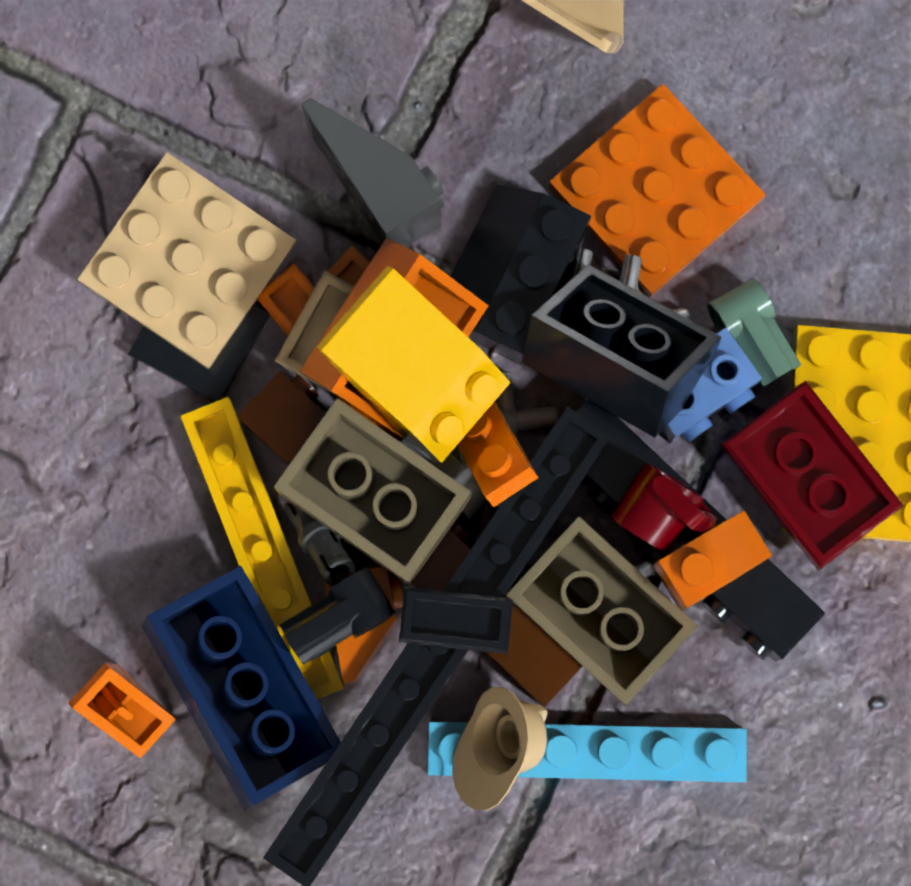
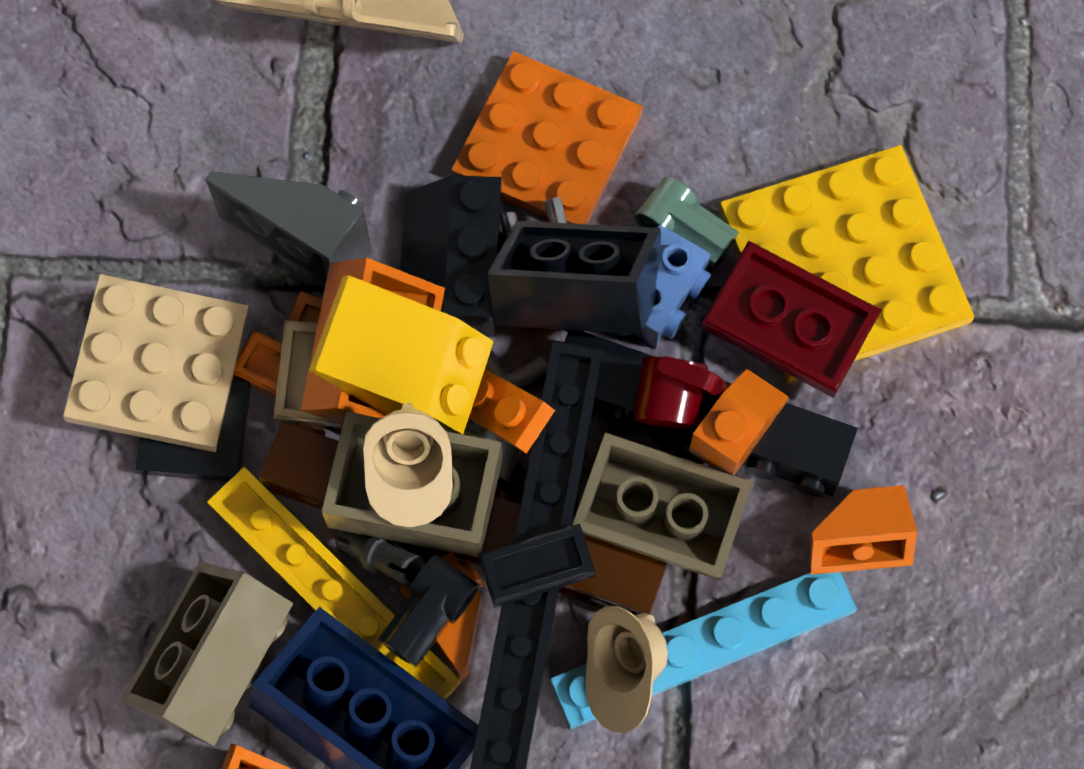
camera: 25 degrees left, 10 degrees down
none -> dark tan brick [121,562,293,746]
none -> tan piece [363,403,453,527]
none -> orange slope [809,485,917,575]

